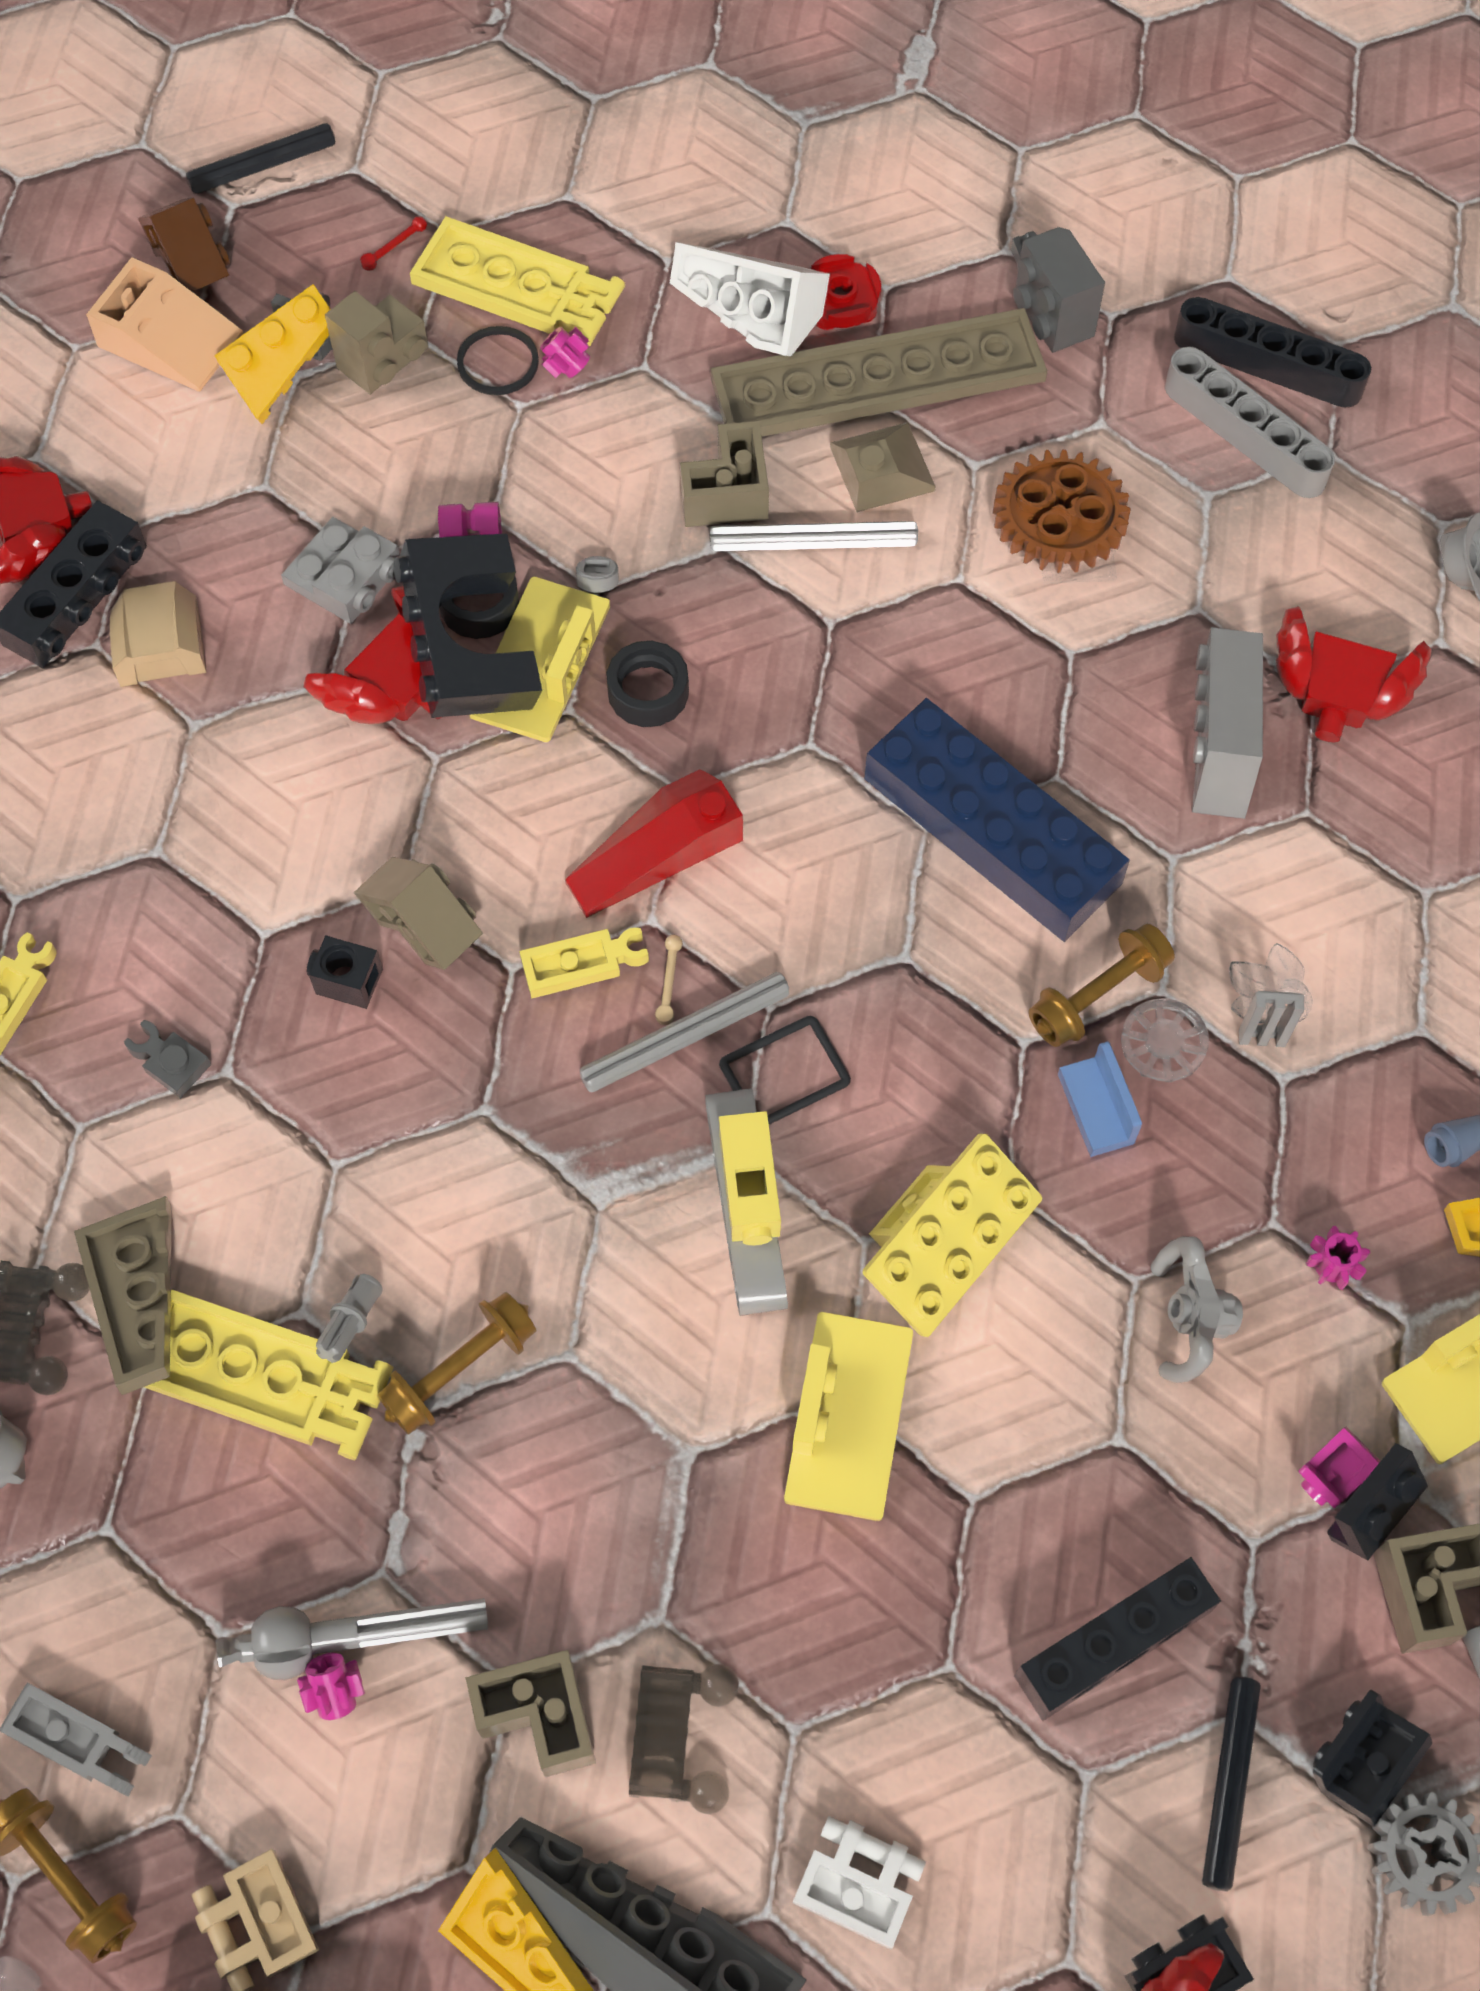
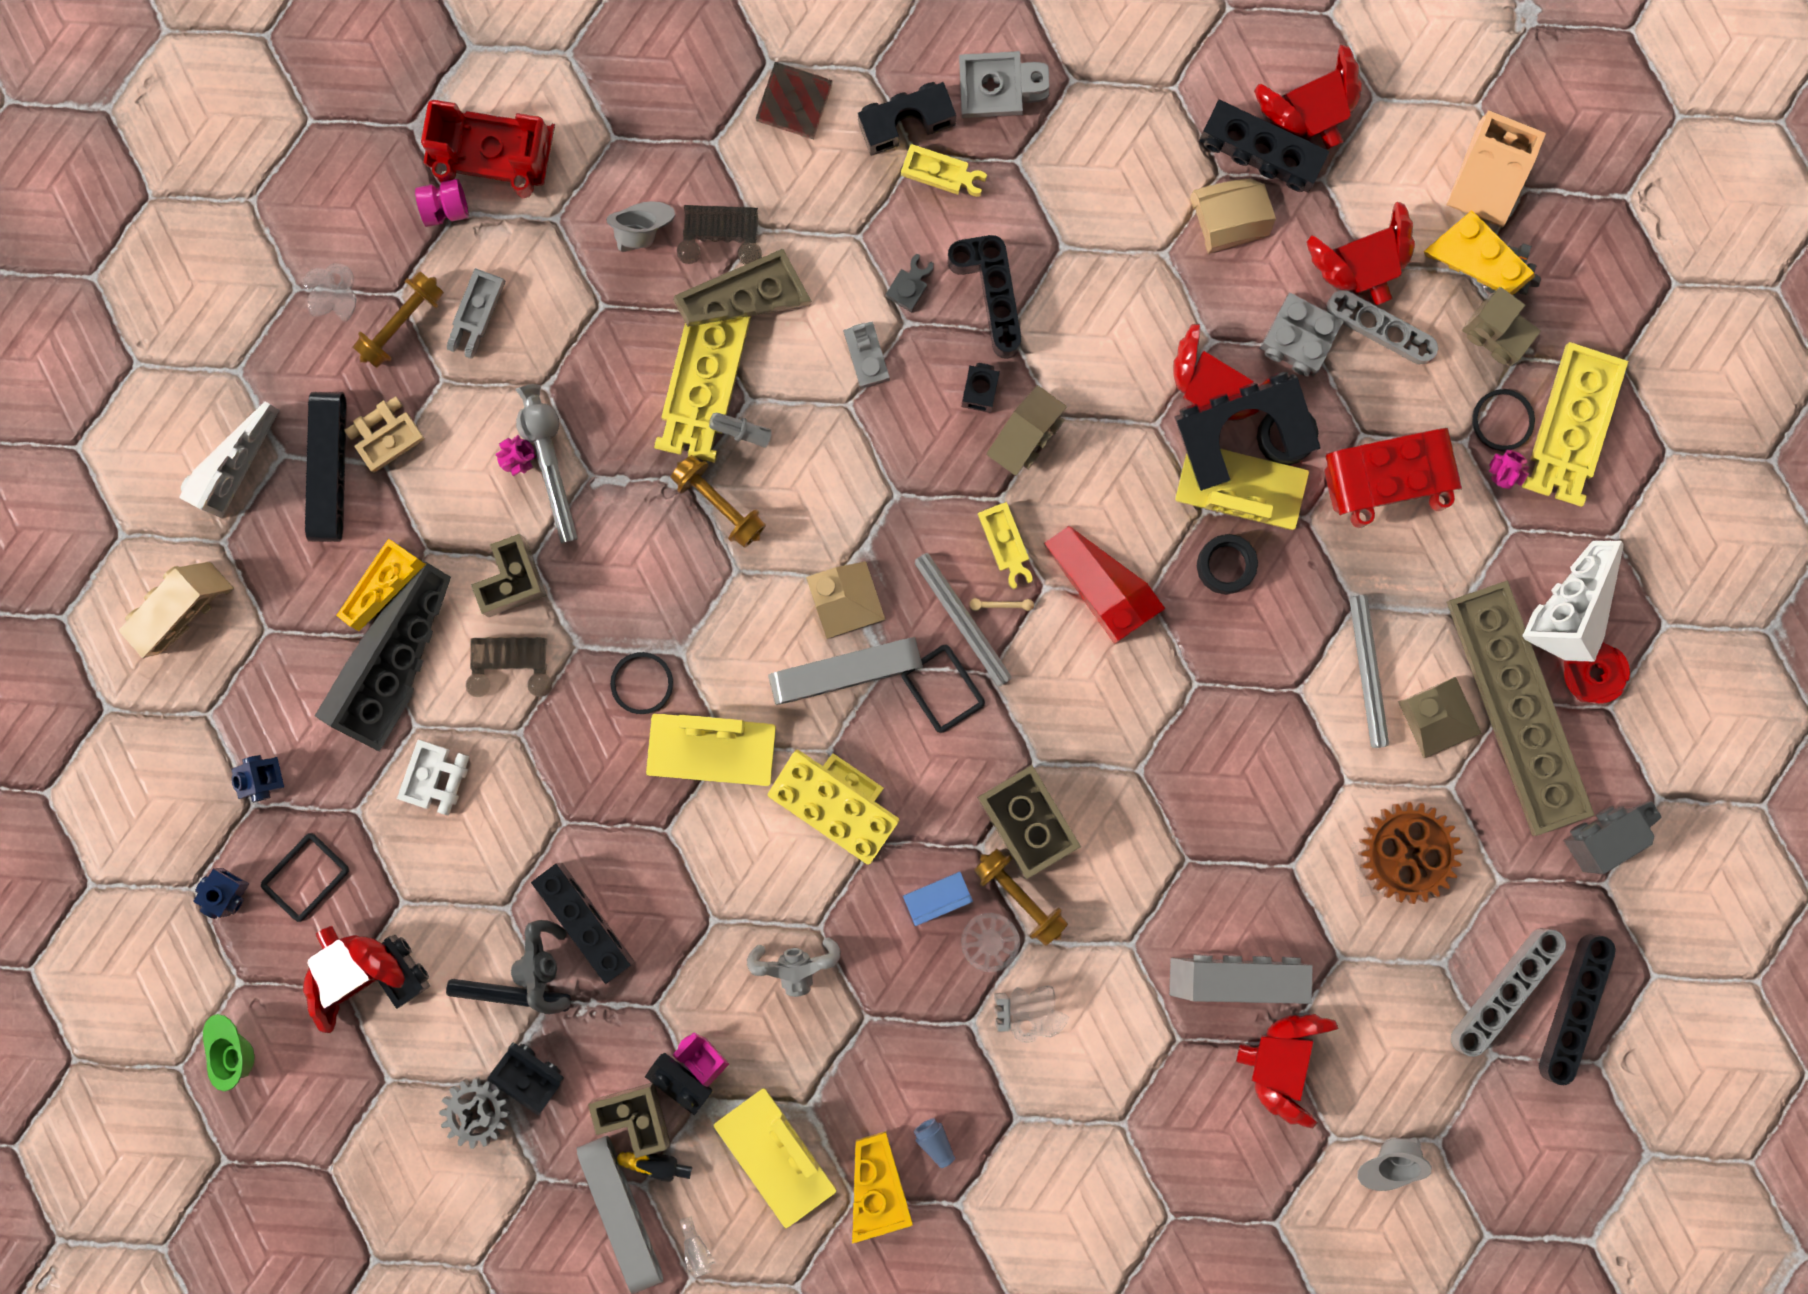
camera: 85 degrees right, 20 degrees up
reddish brown brick [138,197,230,292] -> none
black axle [186,123,335,194] -> none
red hinge [360,216,427,271] -> none
dark pink wheel [438,502,502,537] -> none
light grey tile [576,556,619,593] -> none
dark tan brick [680,421,769,527] -> none
light yellow brick [719,1111,781,1246] -> none
dark blue brick [864,697,1130,942] -> none
dark pink gear [1306,1226,1370,1290] -> none
none -> dark grey piece [511,920,570,1015]
none -> black piece [610,652,673,714]
none -> tan slope [806,561,885,639]
none -> light grey plate [843,321,890,389]
none -> black beam [947,235,1021,359]
none -> dark tan brick [977,765,1081,879]
none -> red torso [1306,202,1415,305]
none -> red container [1324,428,1462,528]
none -> light grey beam [1326,290,1438,365]

